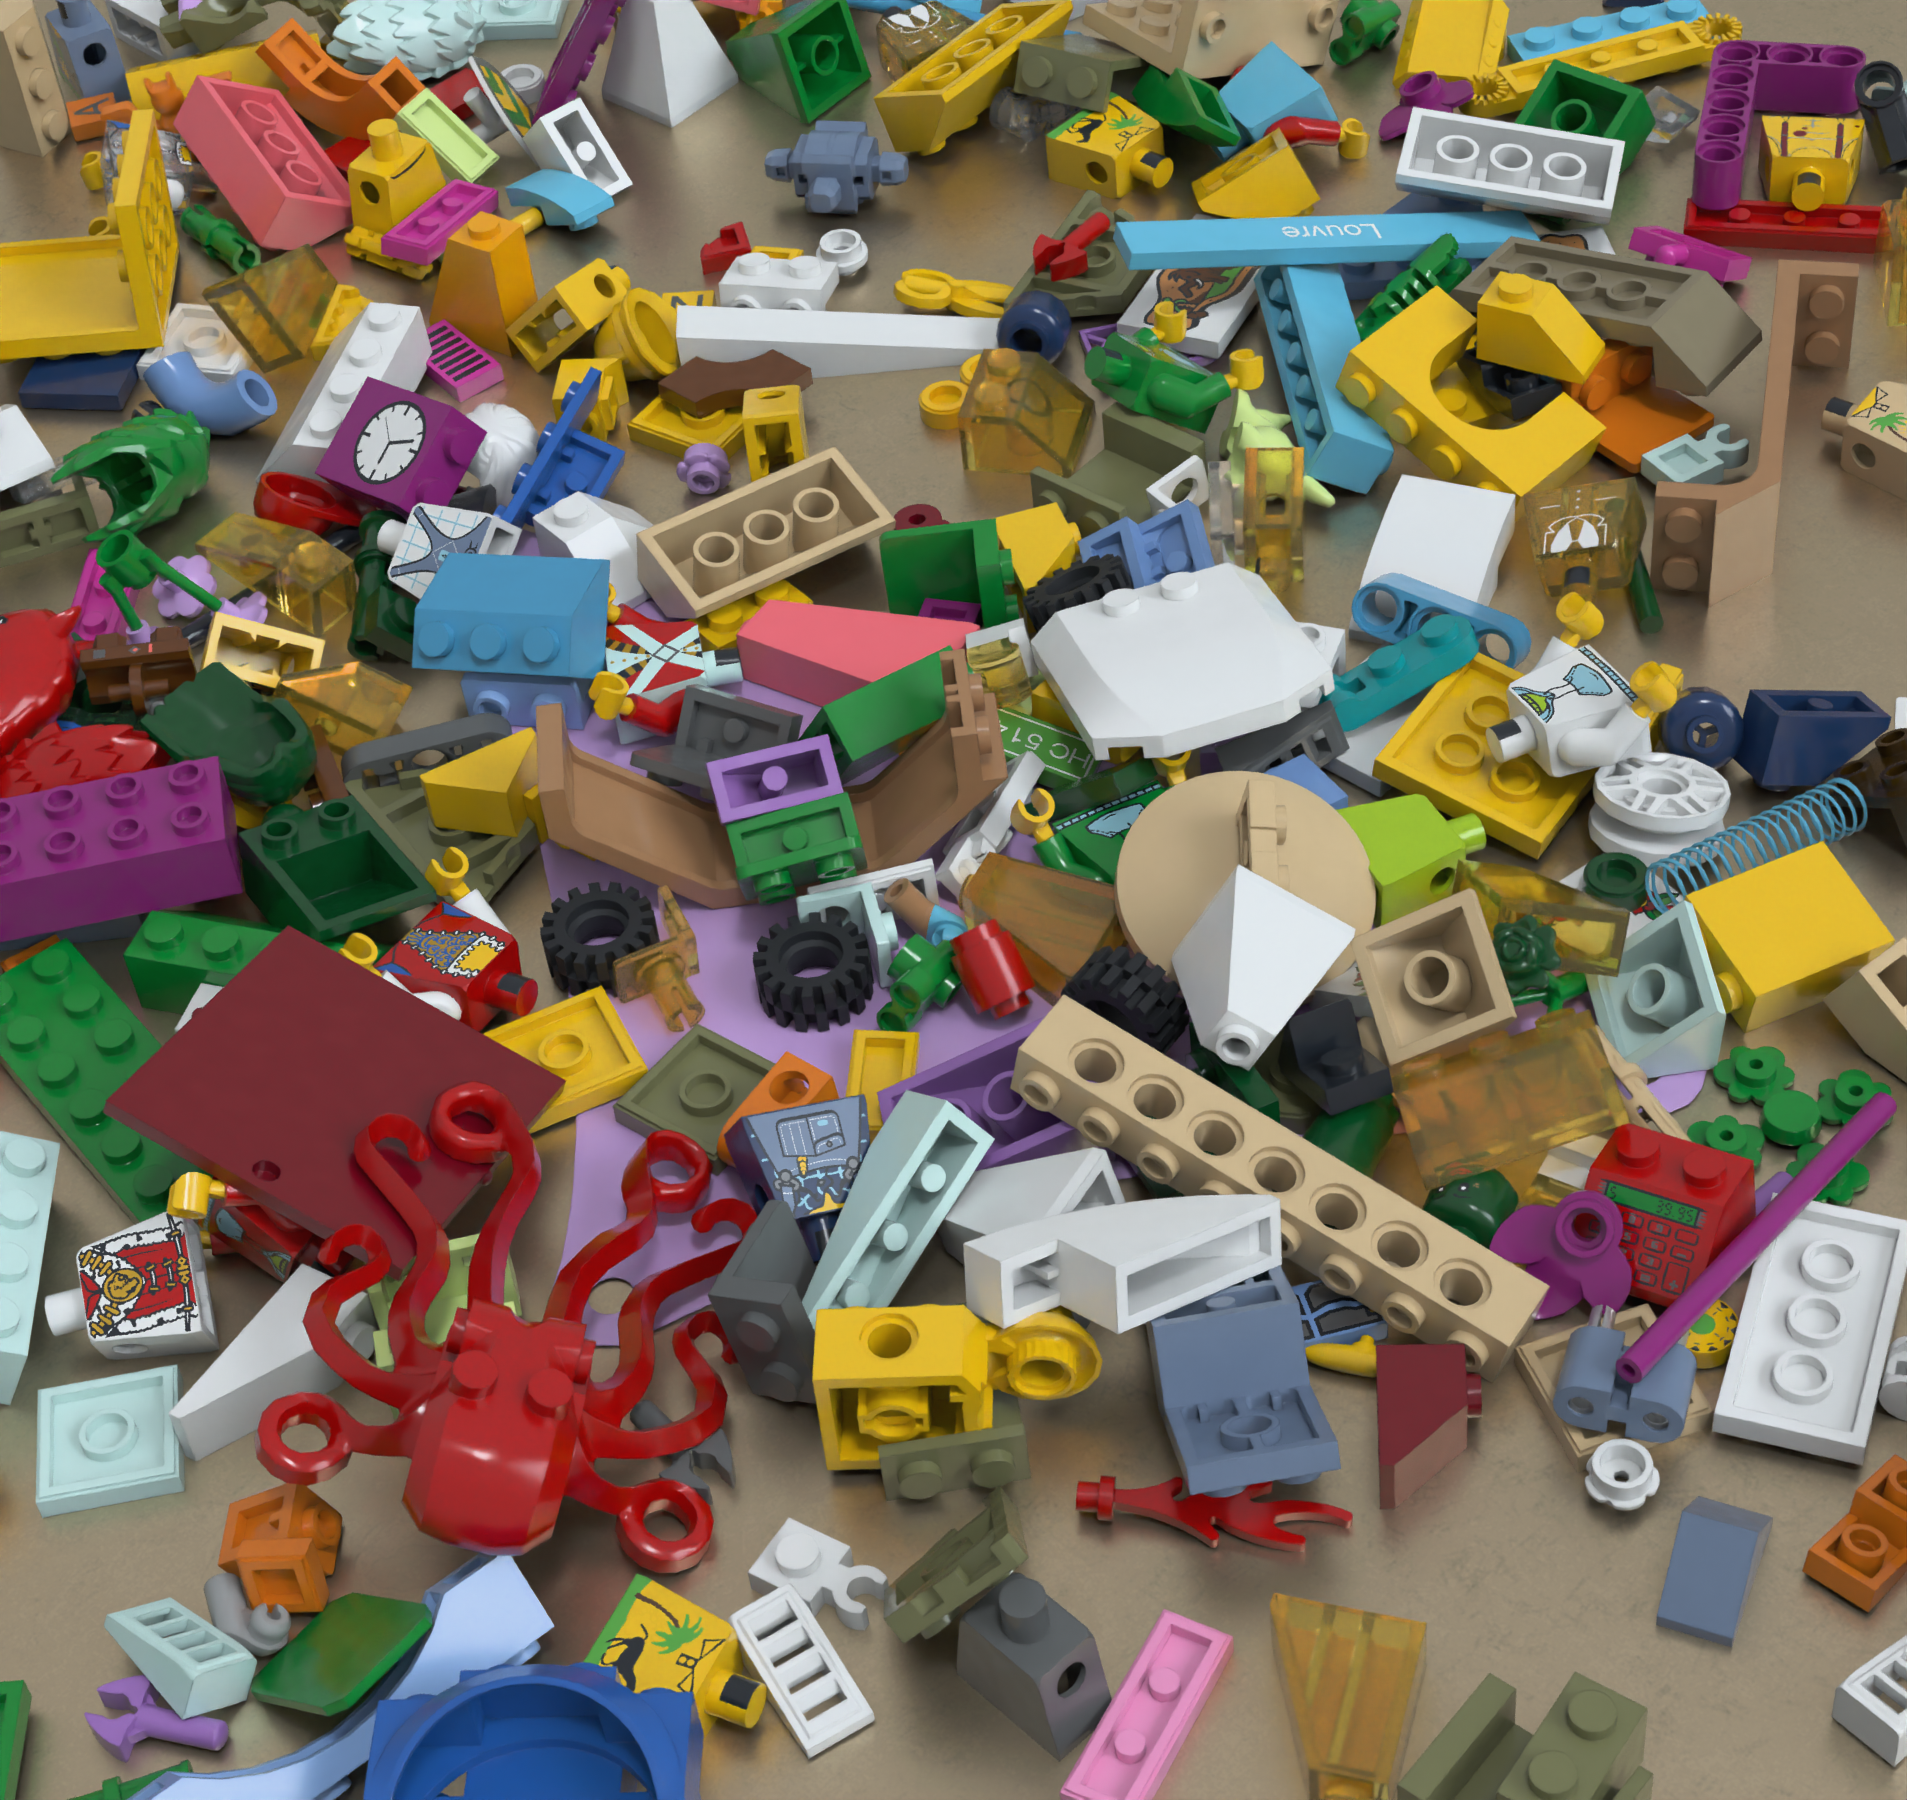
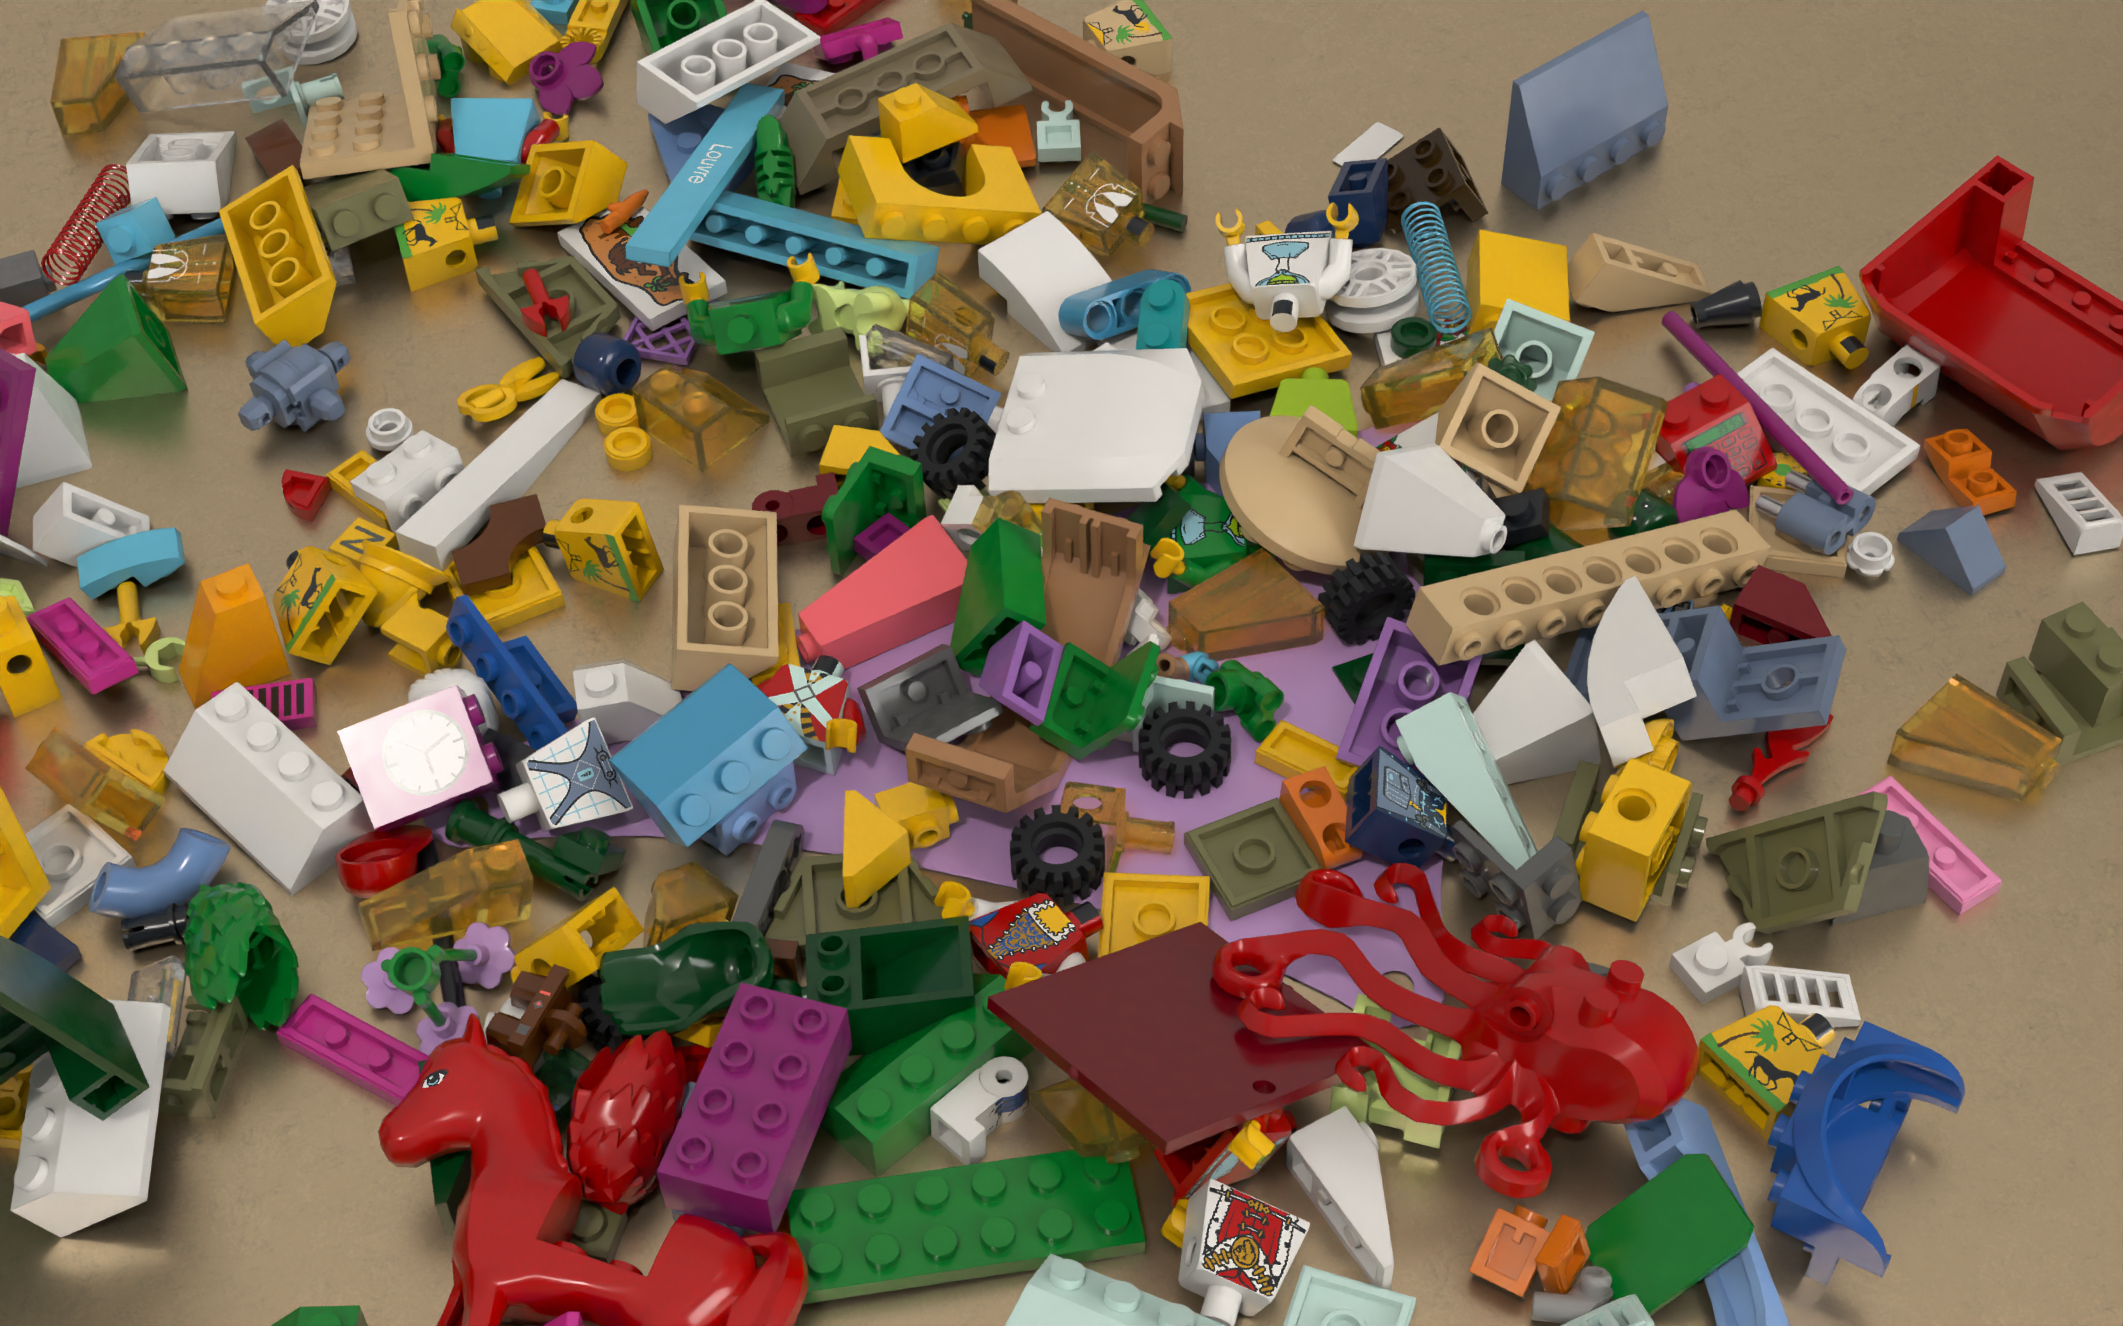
camera: 65 degrees left, 5 degrees up
yellow axle [344,226,433,280] -> none
lavender plate [677,443,731,494] -> none
red brick [949,918,1036,1020] -> none
green plant [1687,1046,1893,1206] -> none

